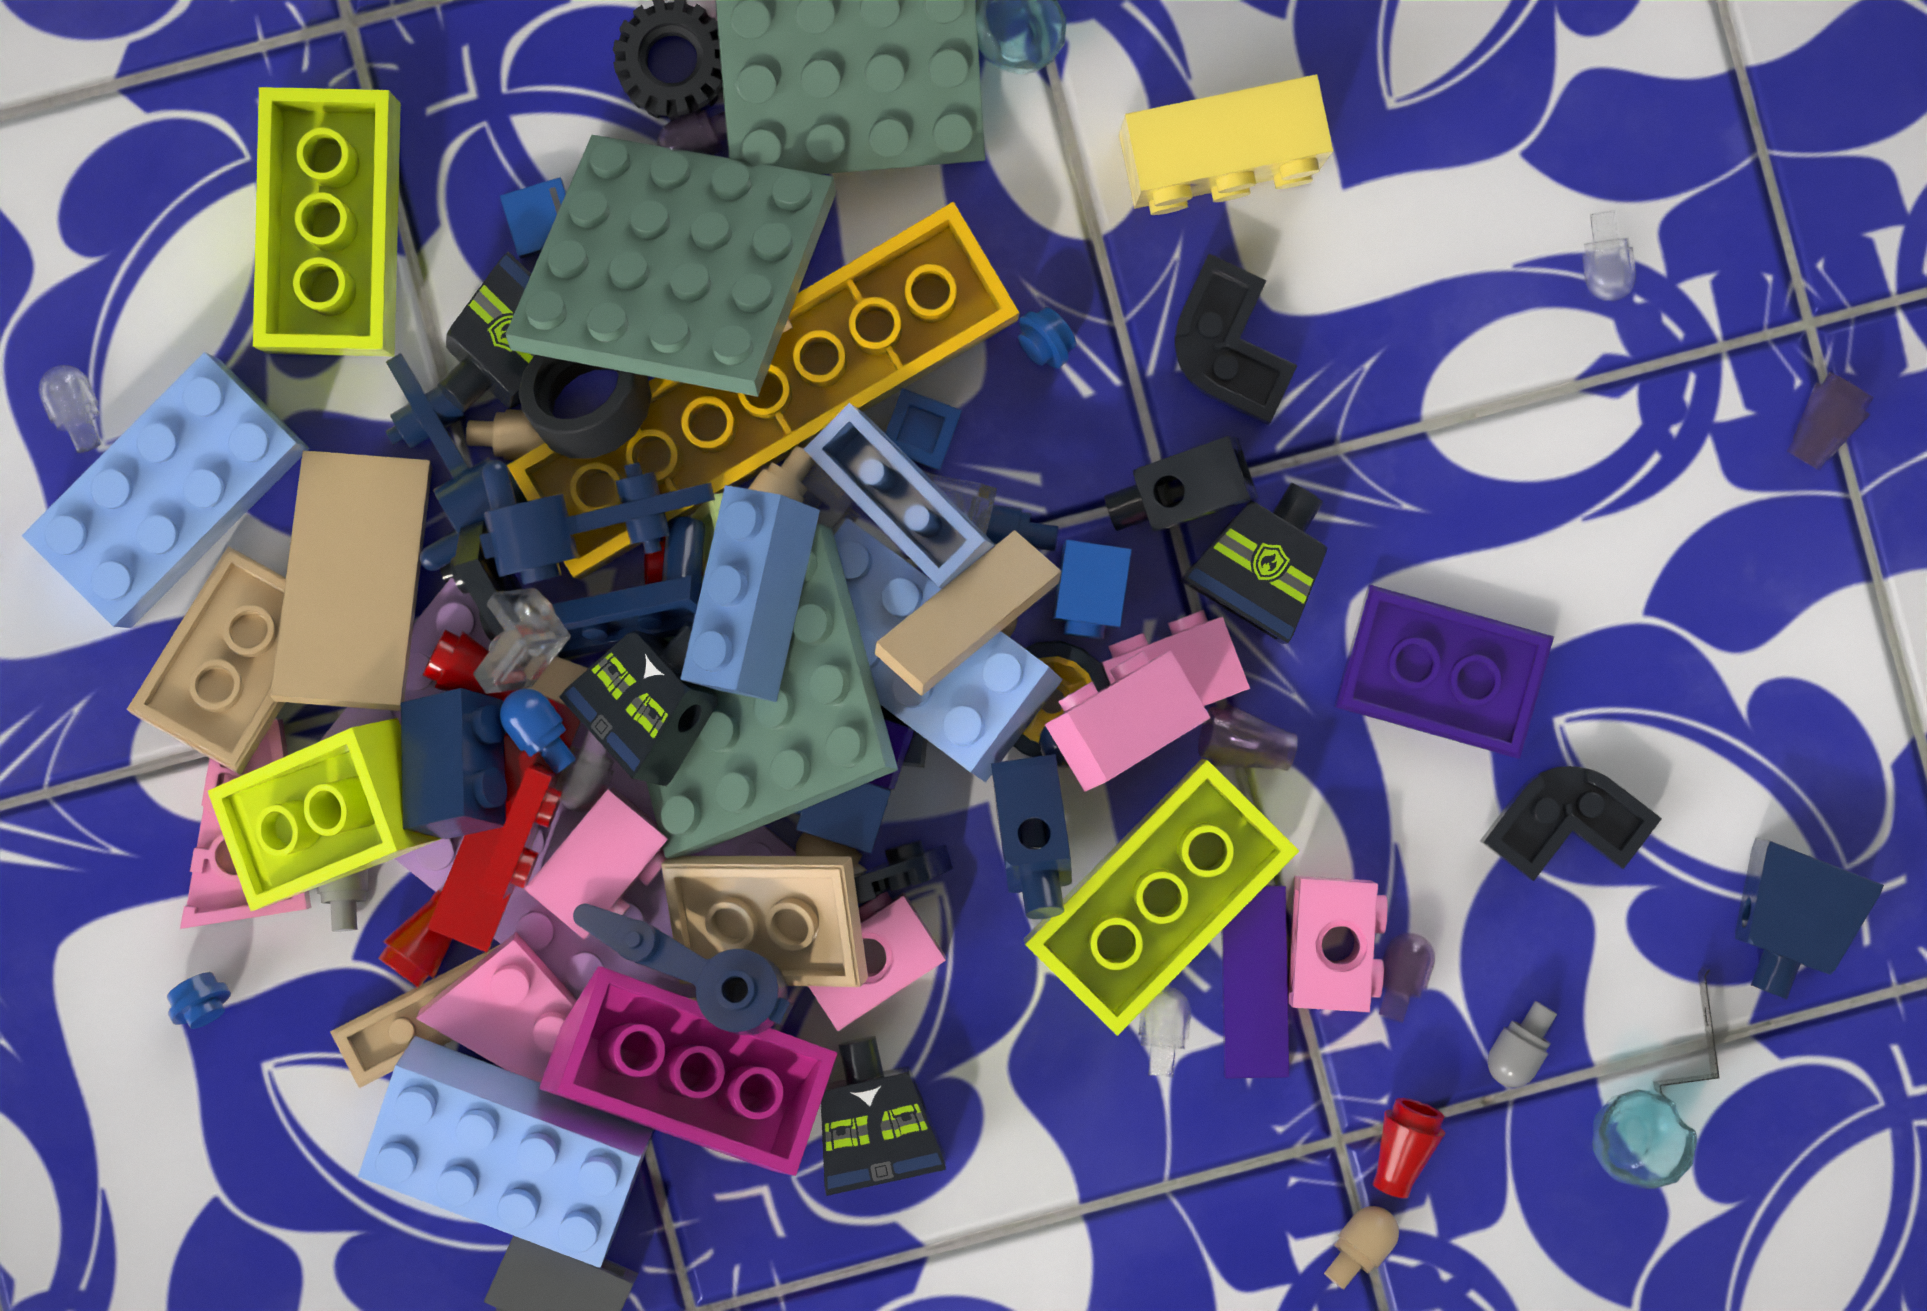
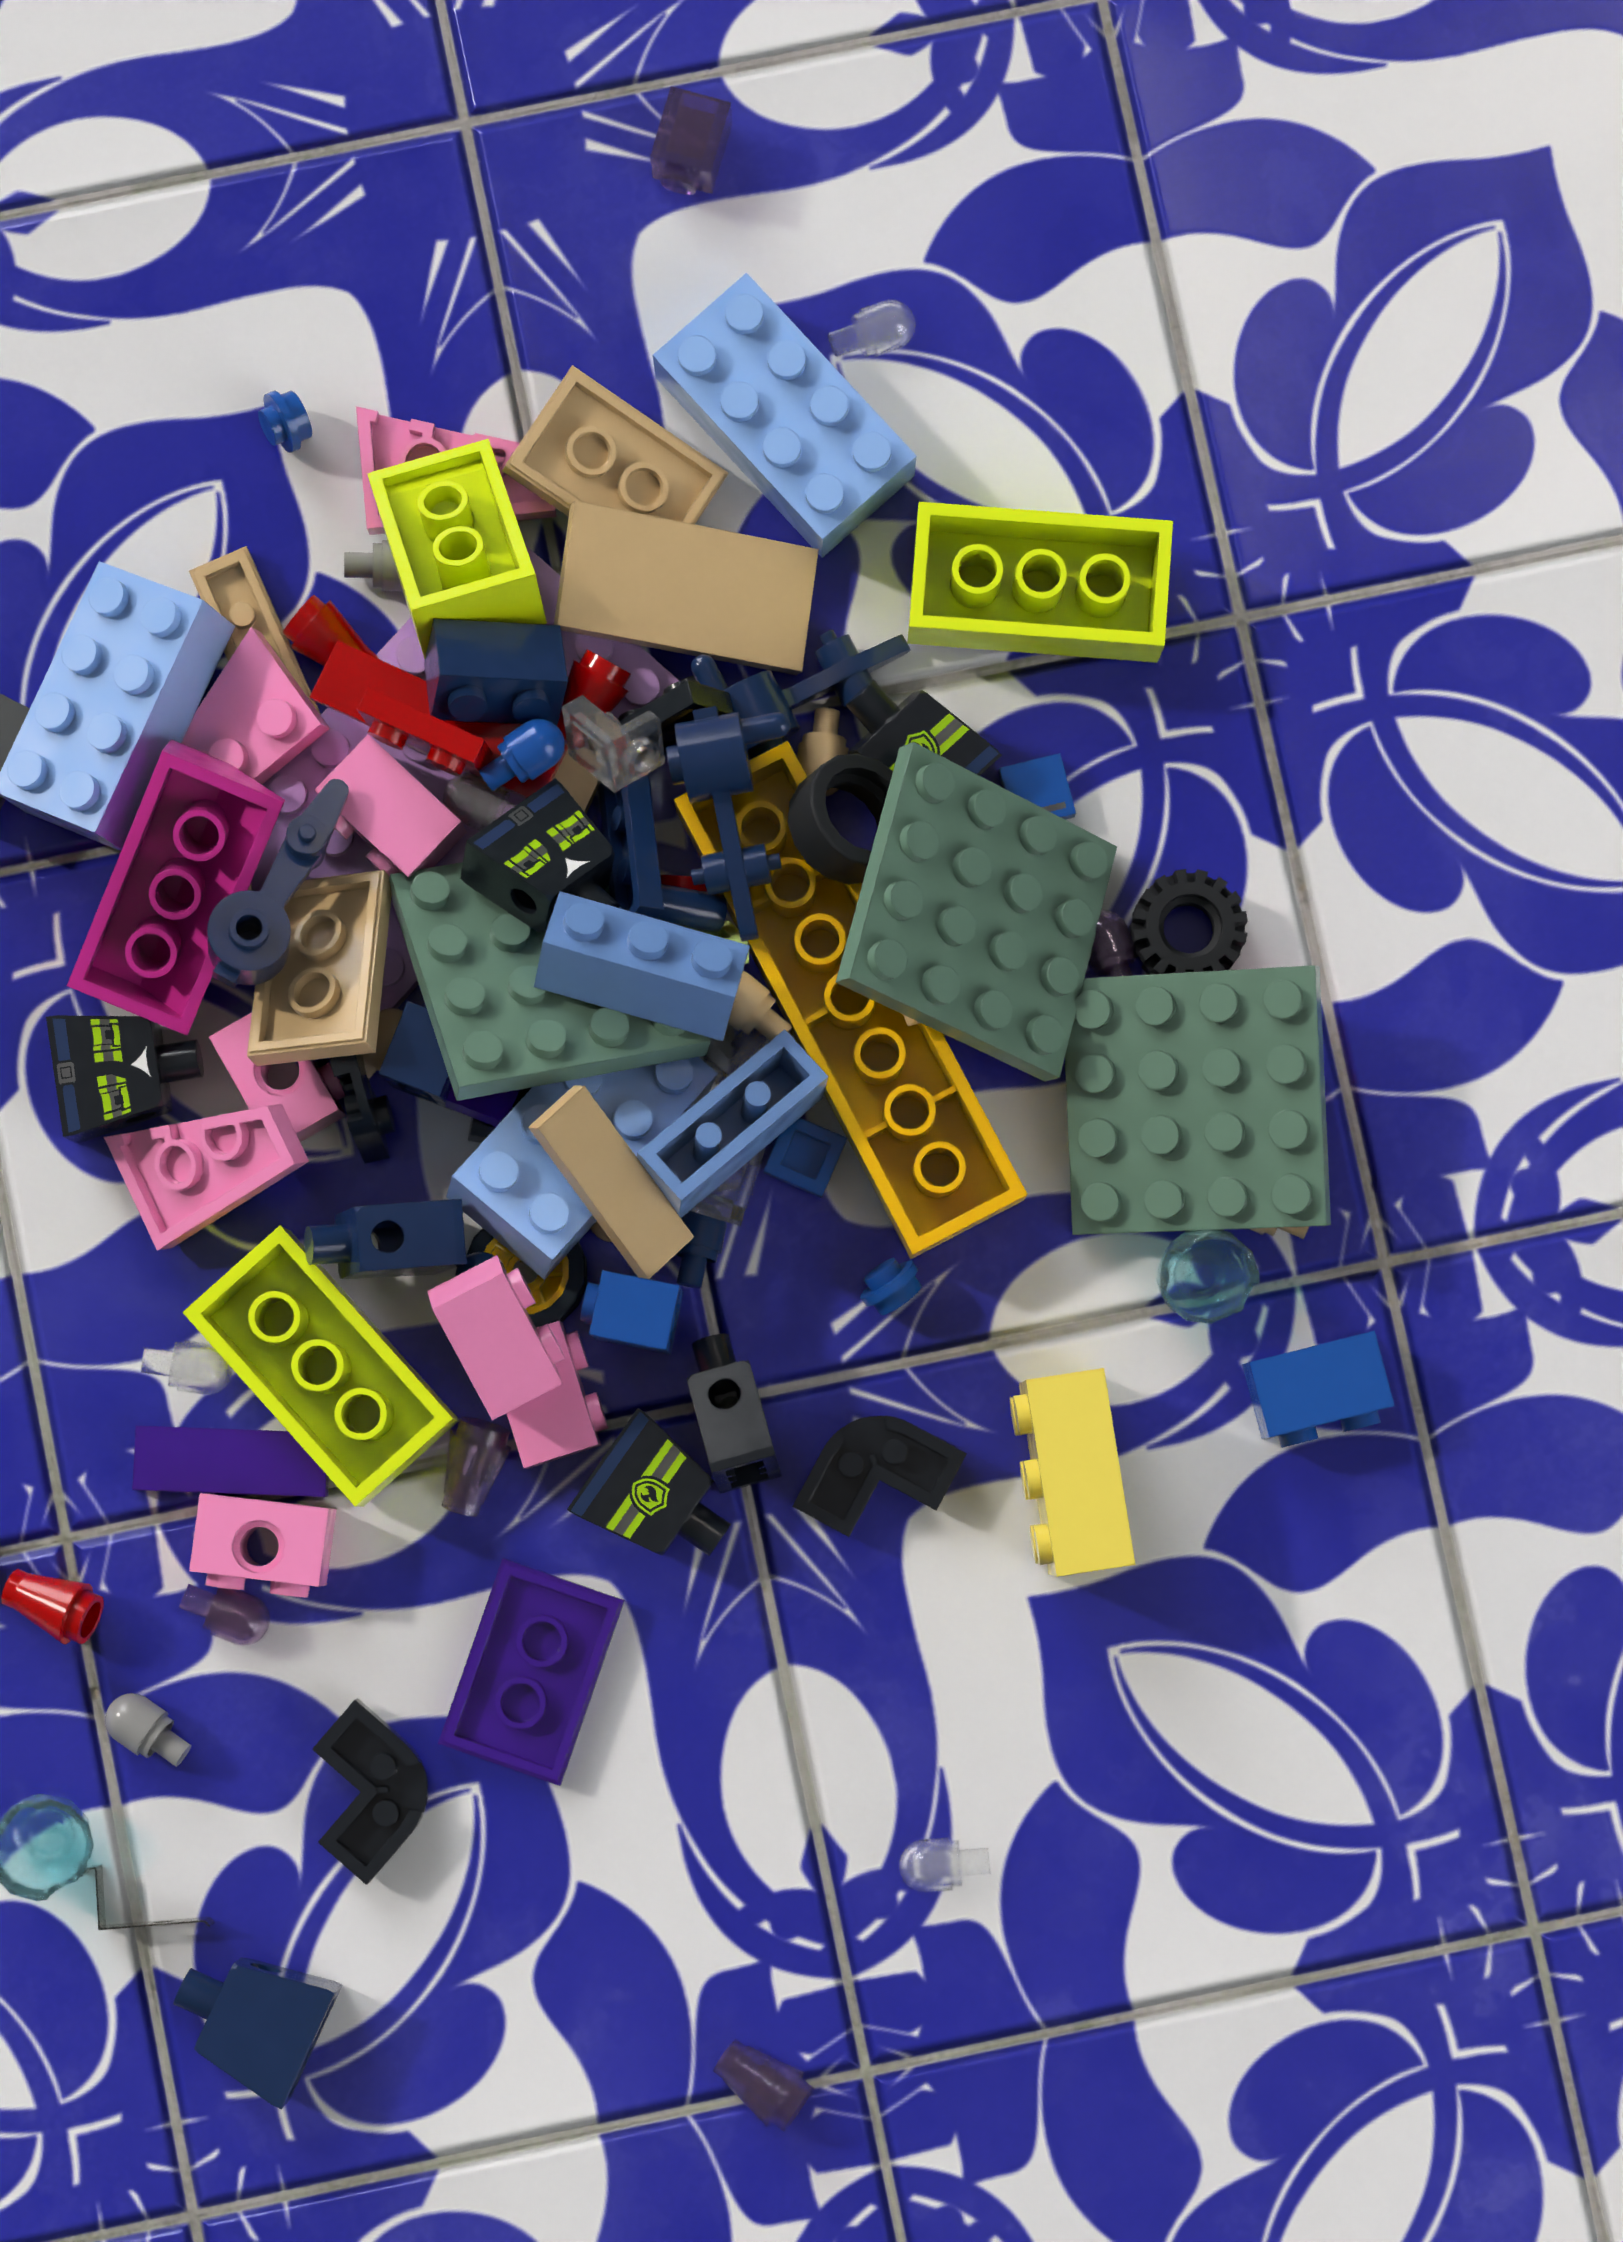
camera: 90 degrees right, 5 degrees down
none -> bright pink wing [104,1104,309,1251]

